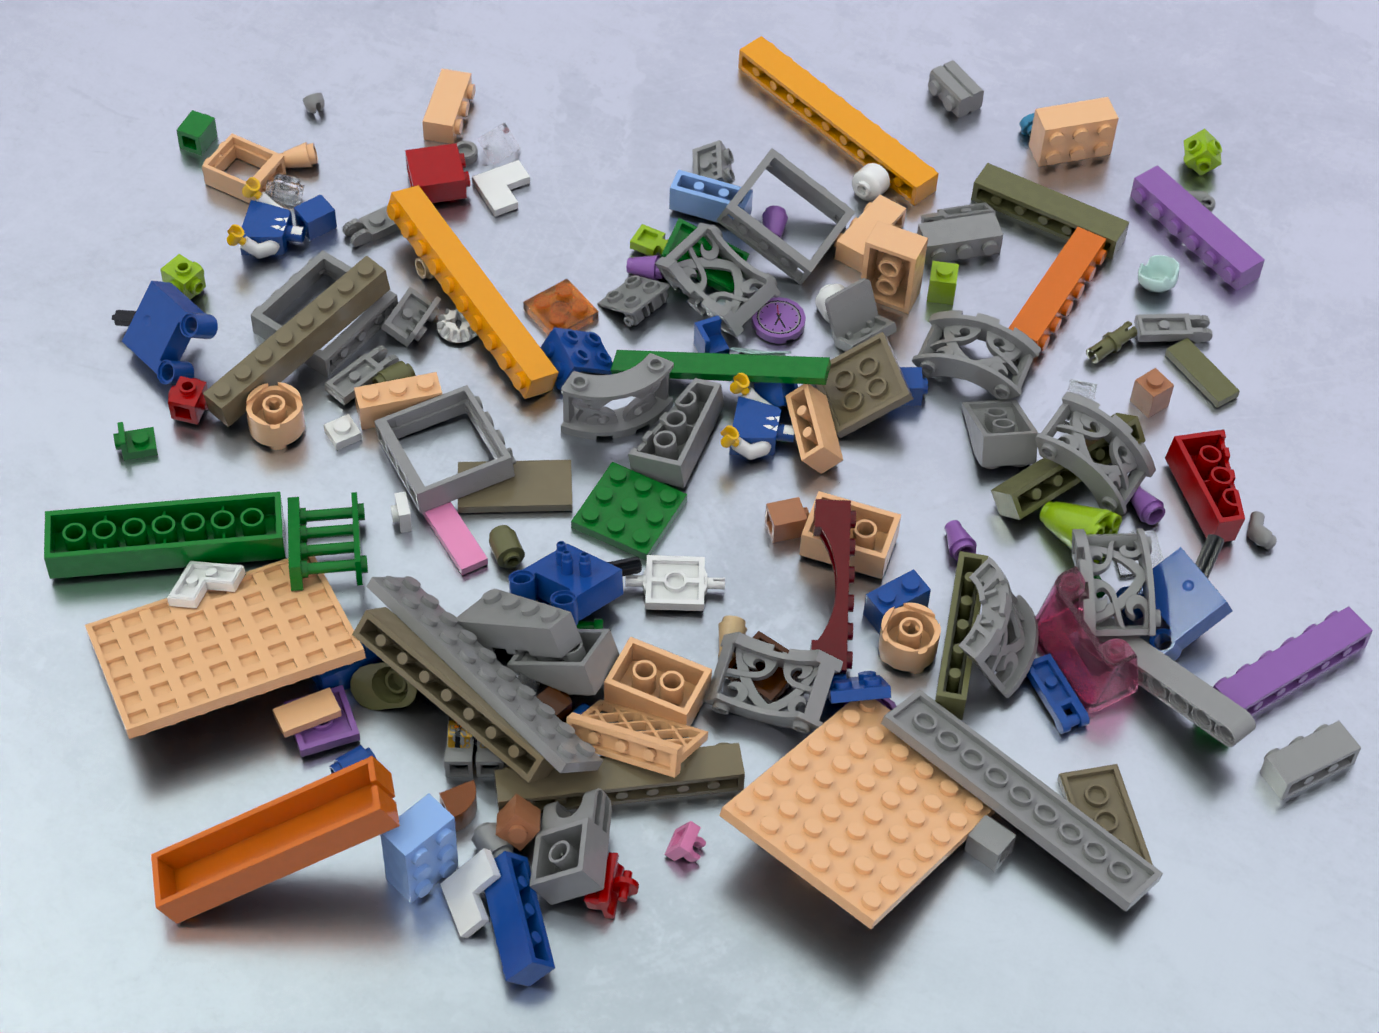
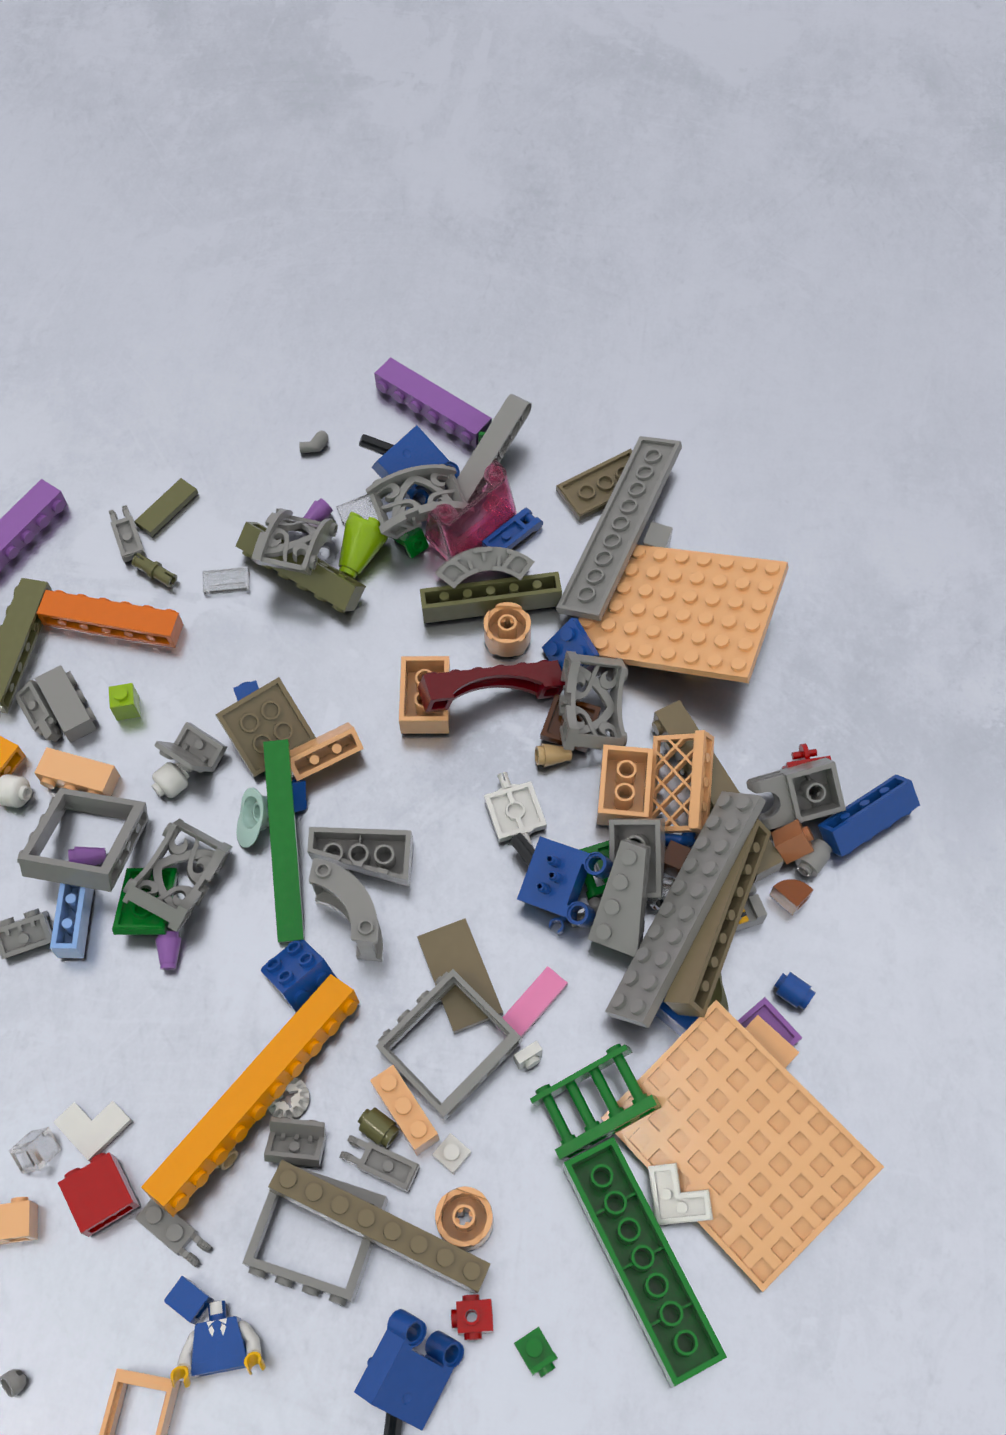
camera: 105 degrees left, 10 degrees up
orange piece [151,756,400,924] -> none
lime brick [160,254,206,300] -> none
clear head [265,173,304,211] -> none
light nougat cone [279,142,318,168] -> none
light blue brick [380,793,458,903] -> none
white tile [440,848,501,938] -> none
light grey tile [457,141,478,166] -> none
olive brick [489,525,525,568] -> none
clear orange plate [523,279,599,335] -> none
green plate [571,462,687,561] -> none
light grey hinge [597,275,670,327] -> none
lime plate [630,224,668,256] -> none
bright pink tile [664,821,706,862] -> none
blue panel [693,316,730,354] -> none
torso [721,373,795,460] -> none
medium lavender tile [752,297,806,344] -> none
nougat brick [765,497,809,543] -> none
light nougat brick [861,221,928,314] -> none
blue brick [863,569,931,635] -> none
light grey fence [912,310,1041,400] -> none
medium lavender cone [944,520,977,561] -> none
light grey slope [962,399,1038,469] -> none
nougat brick [1130,368,1174,418] -> none
light aqua hair [1138,255,1180,293] -> none
red wedge [1165,429,1245,542] -> none
light grey brick [1260,721,1361,800] -> none

